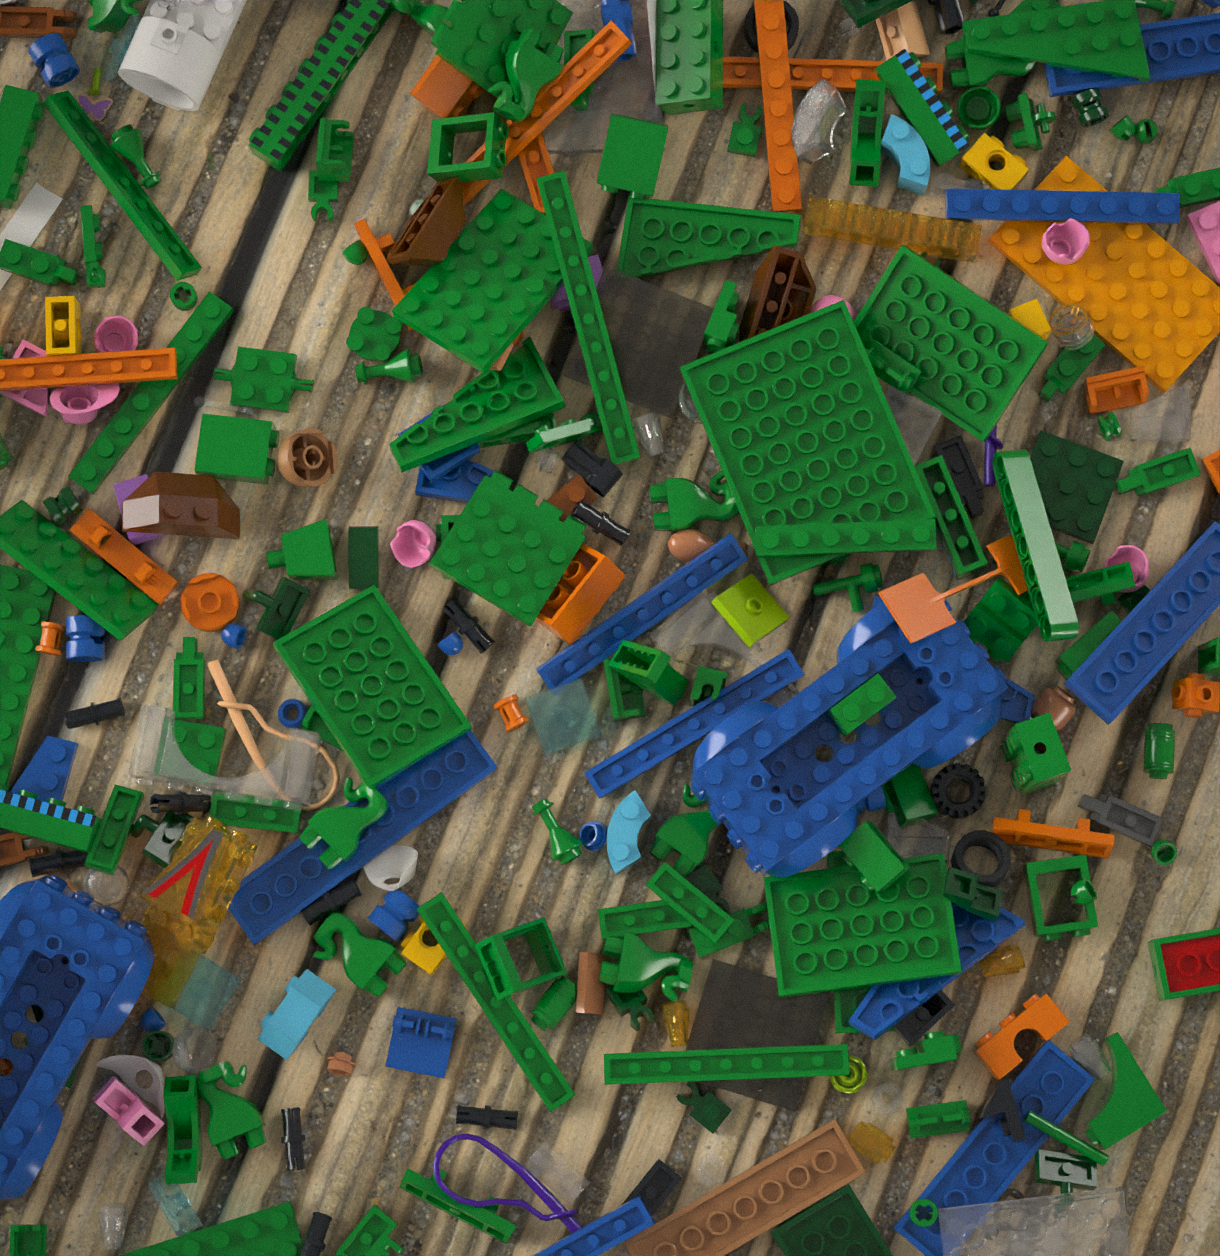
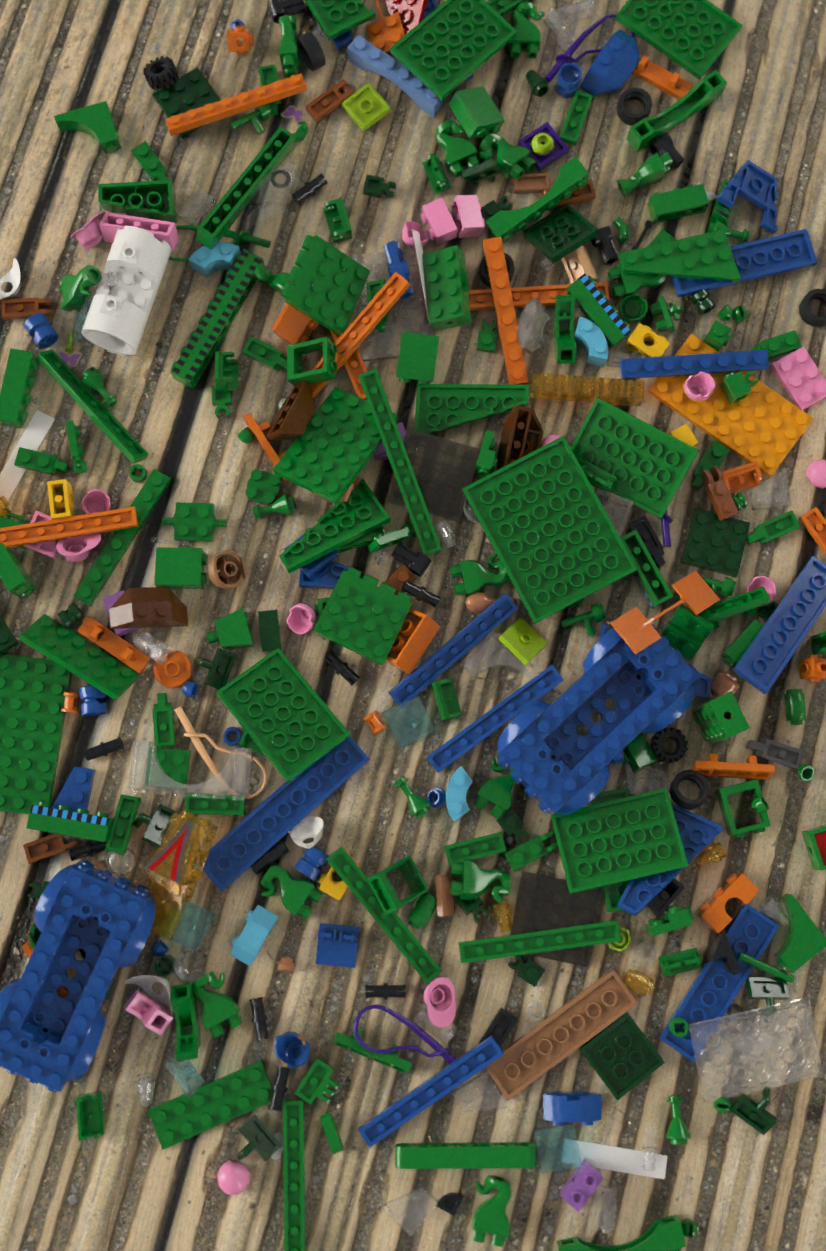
camera: 10 degrees left, 0 degrees up
black pin [150,791,211,815] -> none
green hips [299,777,389,870] -> none
blue hinge [437,630,463,655] -> none
green hips [488,29,564,123] -> none
green arch [608,640,689,706] -> none
green plate [645,862,735,944] -> none
green hinge [689,666,728,706] -> none
green plate [755,519,937,558] -> none
green brick [826,673,897,737] -> none
green brick [838,821,911,892] -> none
dark green slope [943,867,1003,922] -> none
beam [992,449,1079,642] -> none
clear wheel [1048,303,1095,350] -> none
none -> clear hinge [134,631,174,664]
none -> green hinge [242,336,287,372]
none -> blue hair [275,1032,310,1069]
none -> bright pink piece [423,977,456,1028]
none -> dark orange hinge [701,466,739,521]
none -> green brick [703,320,731,351]
none -> green brick [720,371,759,405]

